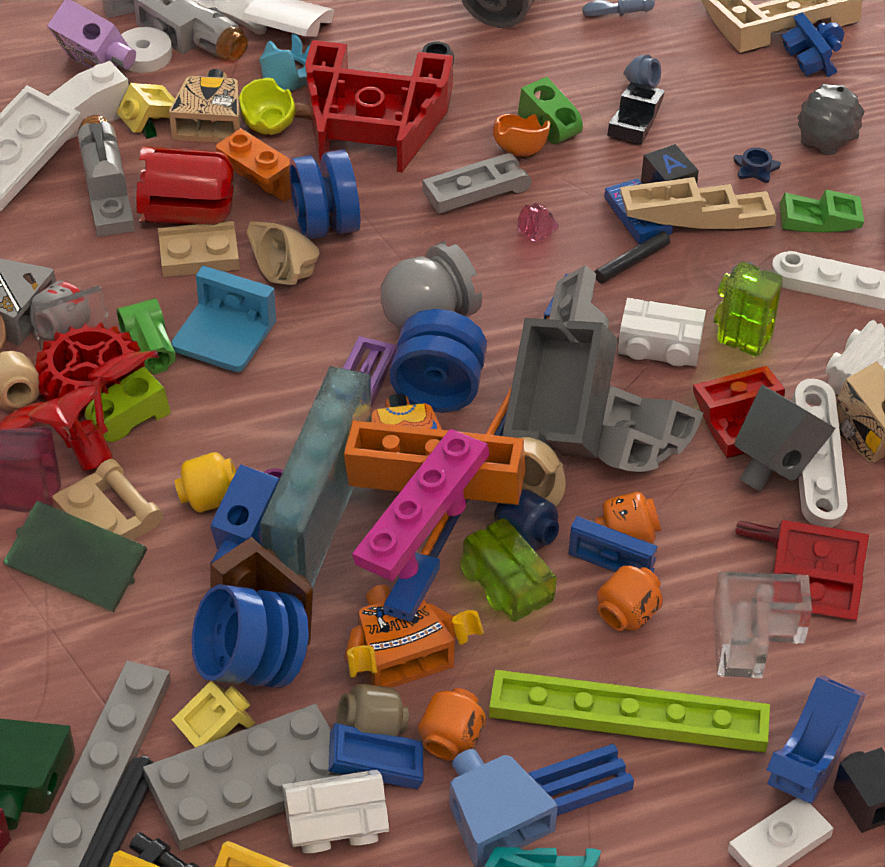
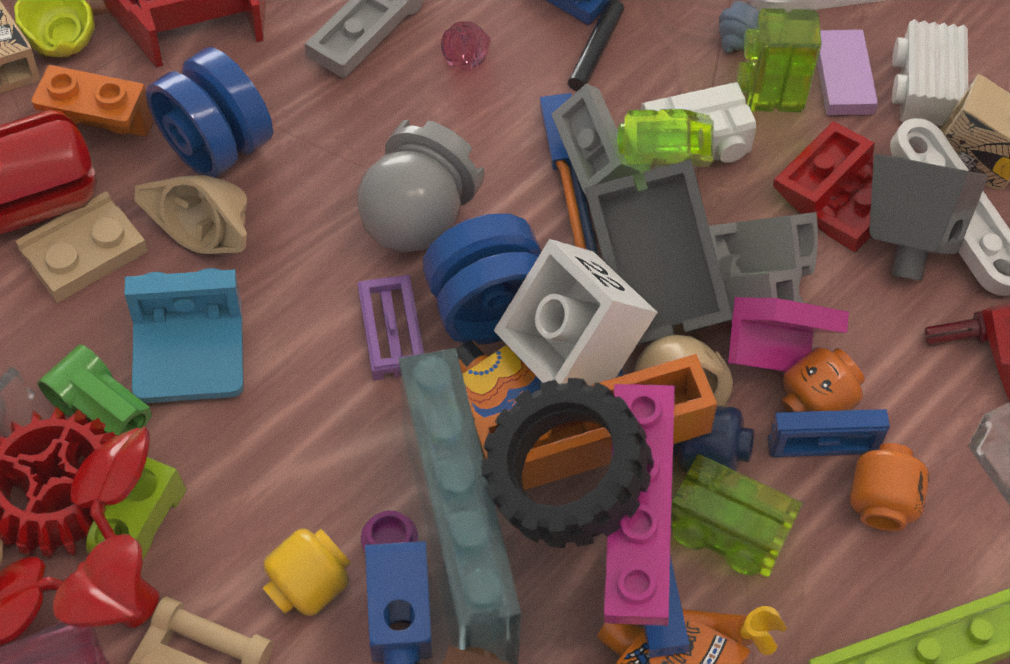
camera: 30 degrees left, 10 degrees up
none -> black tyre [481,378,652,548]
none -> white brick [494,239,658,385]
none -> clear neon green brick [617,109,714,168]
none -> dark pink panel [728,297,849,372]
none -> lavender tile [813,30,878,116]

